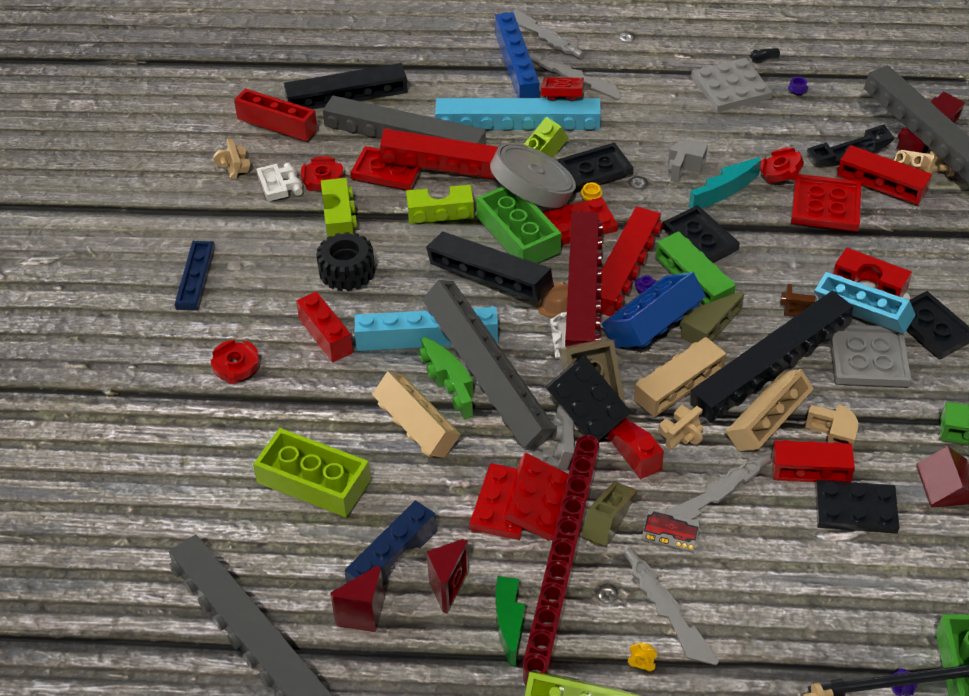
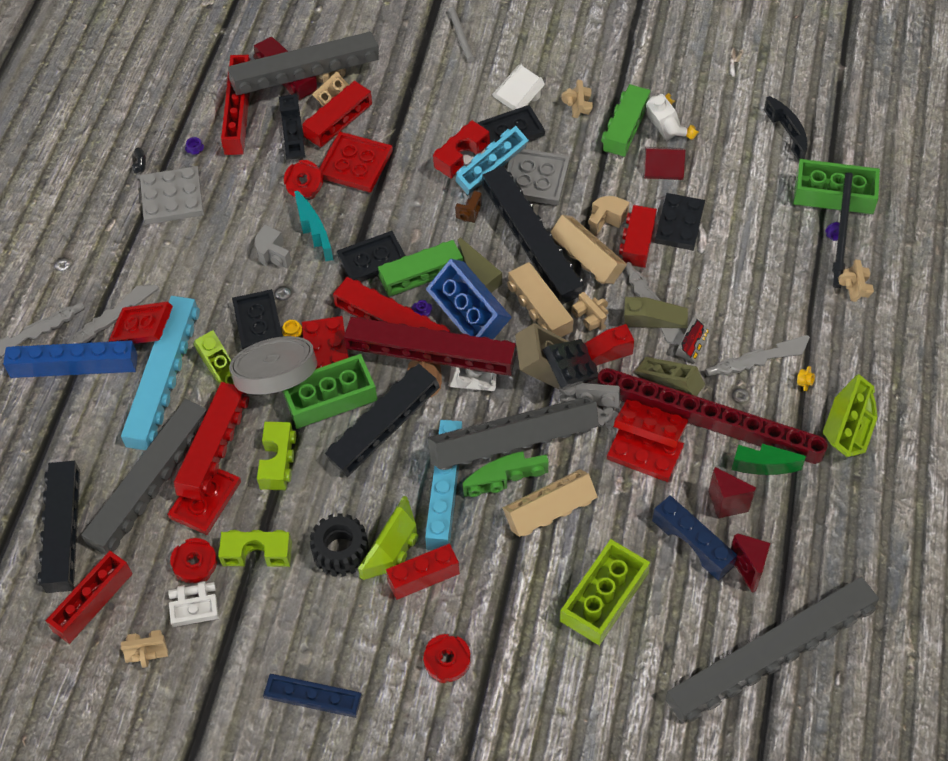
camera: 80 degrees left, 10 degrees up
none -> red brick [221,55,250,155]
none -> lime wedge [358,495,418,580]
none -> olive slope [624,297,688,328]

